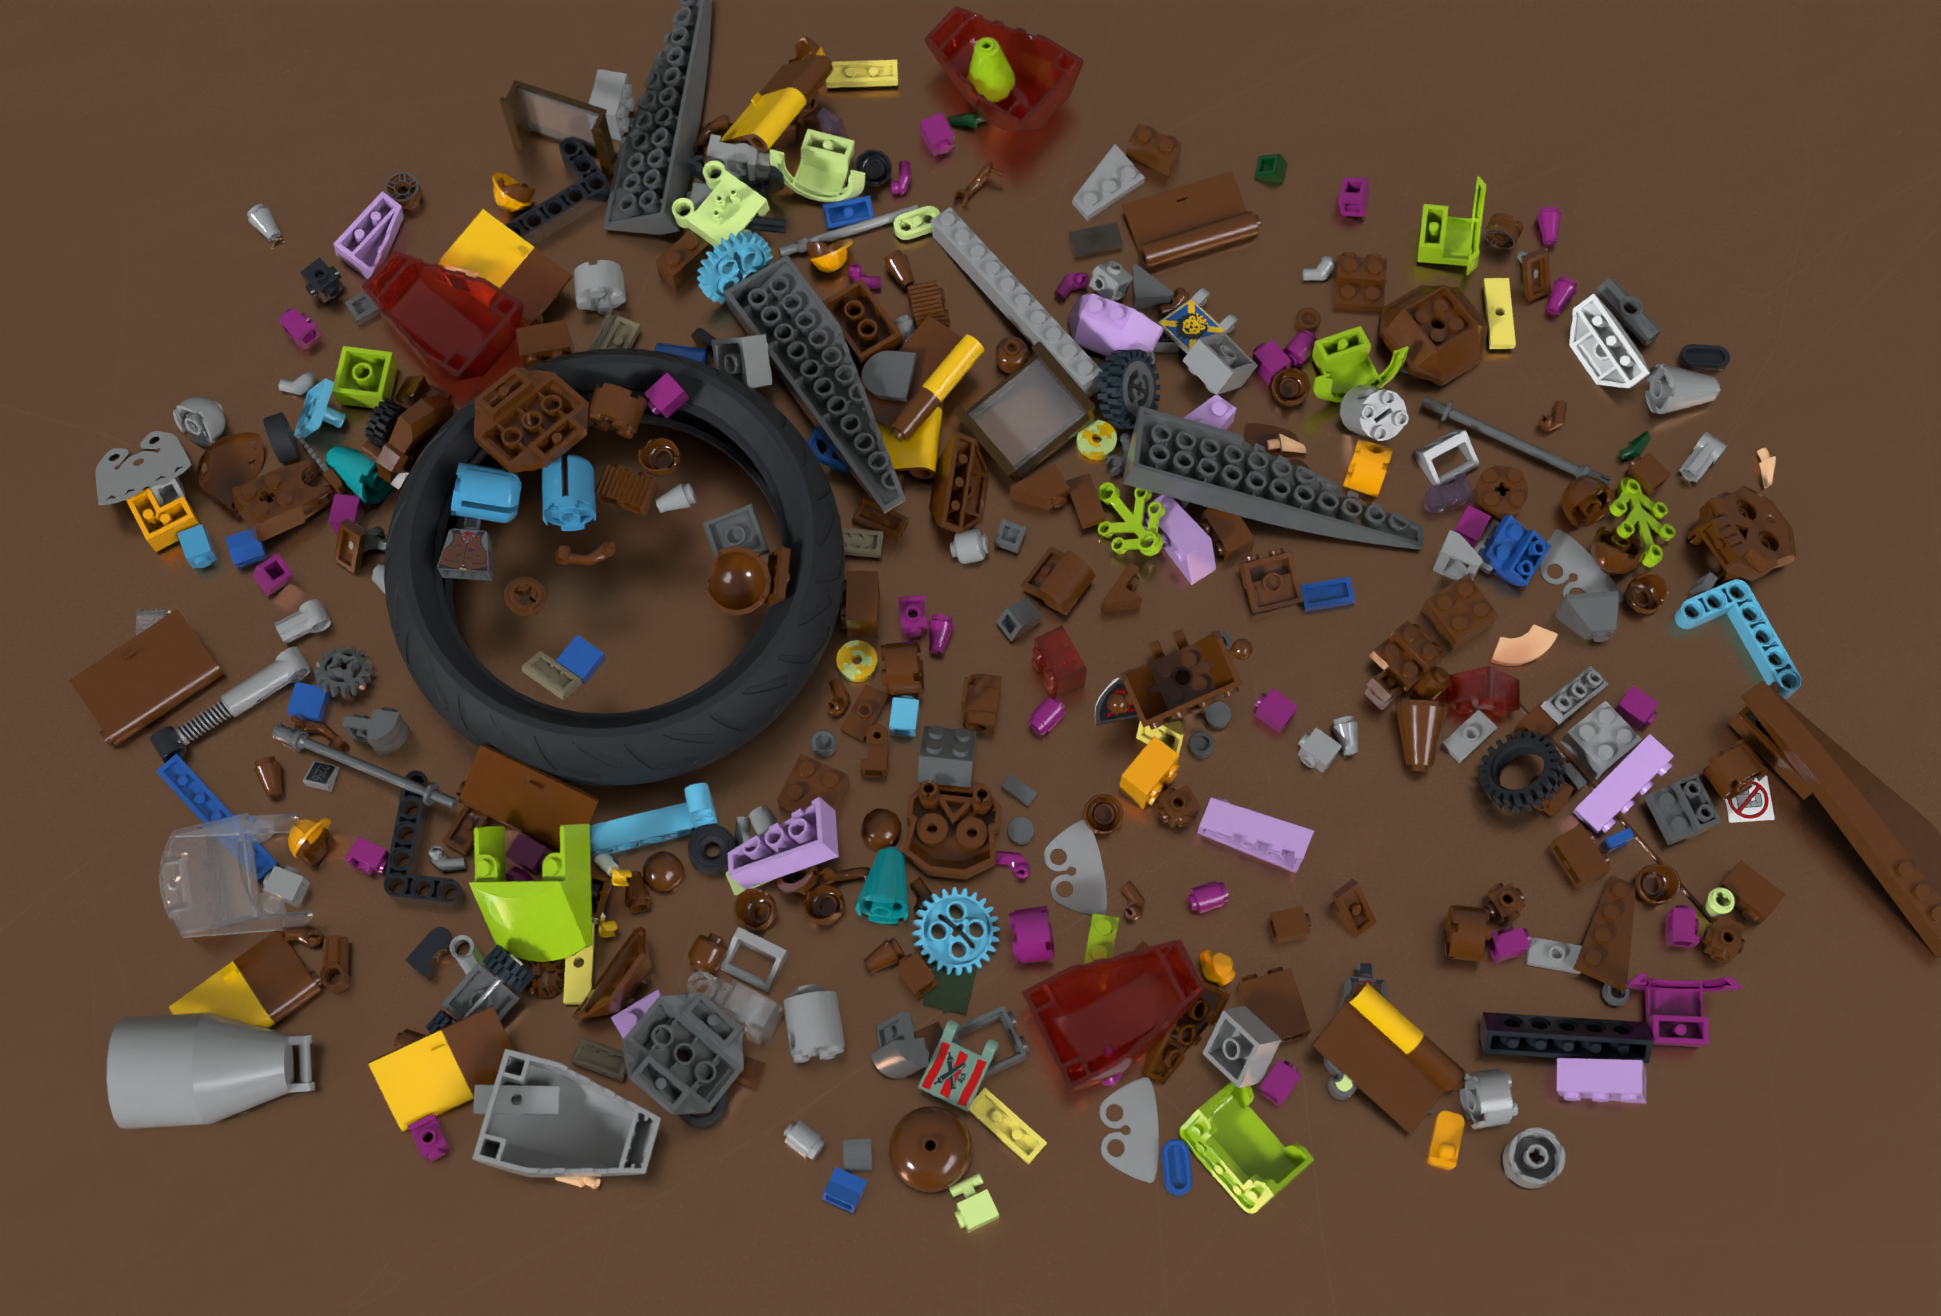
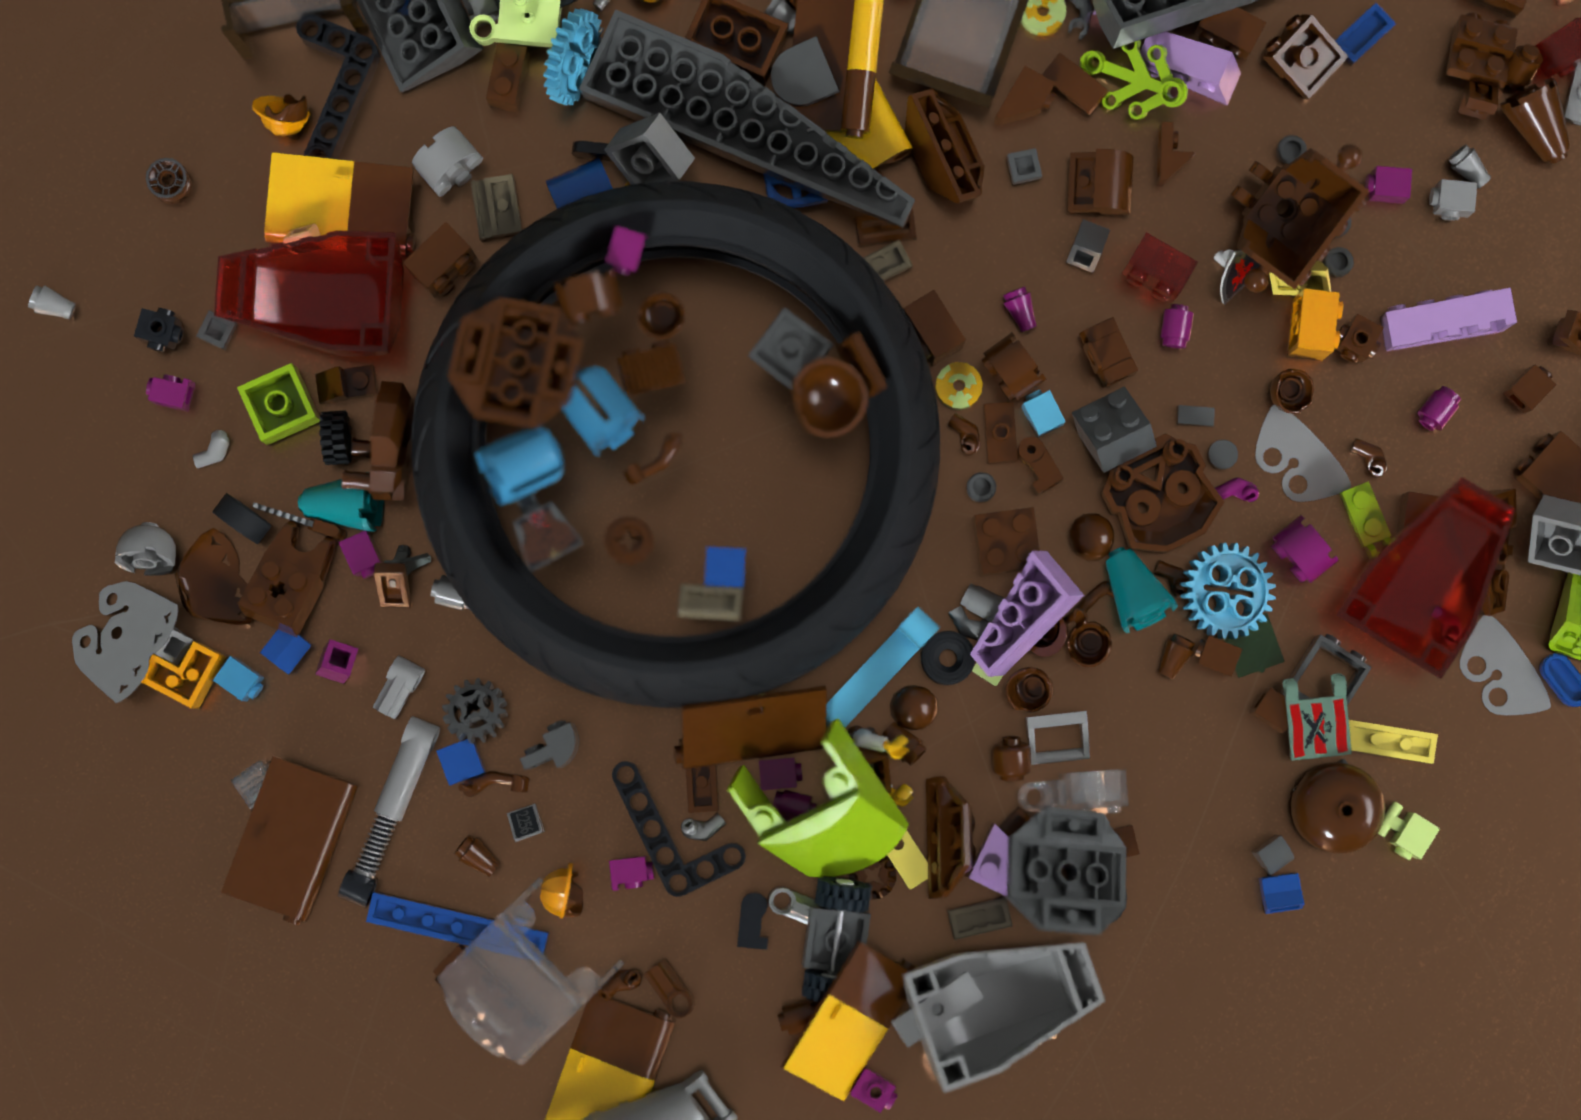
camera: 30 degrees left, 15 degrees up
light grey brick [263,865,310,907] -> none
dark grey bar [272,723,458,808] -> none
medium azure tile [293,378,346,439] -> none
lavender wedge [334,191,404,285] -> none
light grey cone [655,483,697,513] -> none
light grey cylinder [783,984,845,1063] -> none
light grey brick [783,1120,826,1160] -> none
dark grey brick [871,1011,929,1079] -> none
magenta brick [898,595,927,637] -> none
light grey head [950,528,989,564] -> none
light orange rock [1199,949,1237,987] -> none

